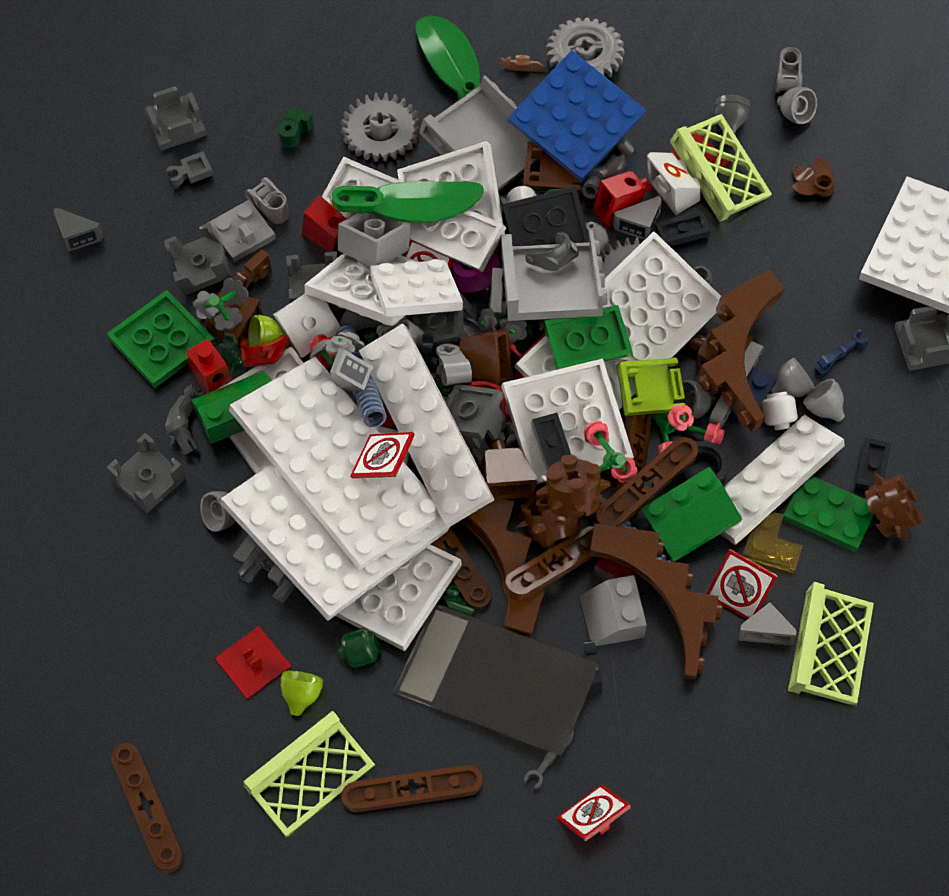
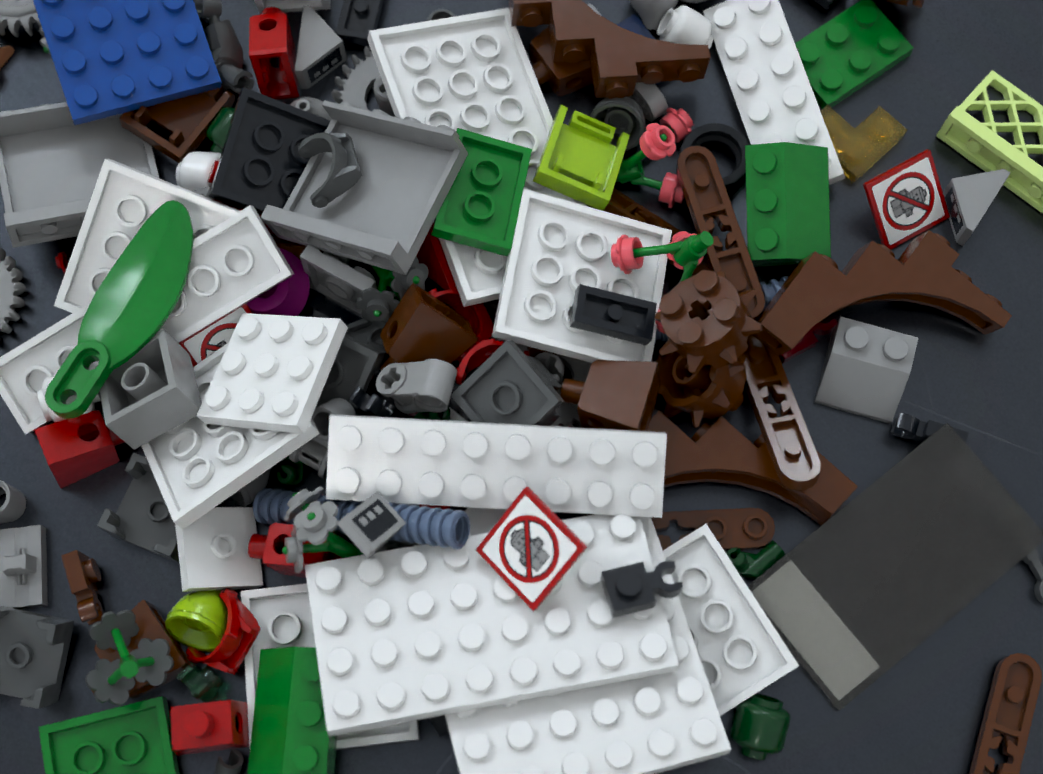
camera: 60 degrees left, 10 degrees up
none -> black plate [600,561,683,618]

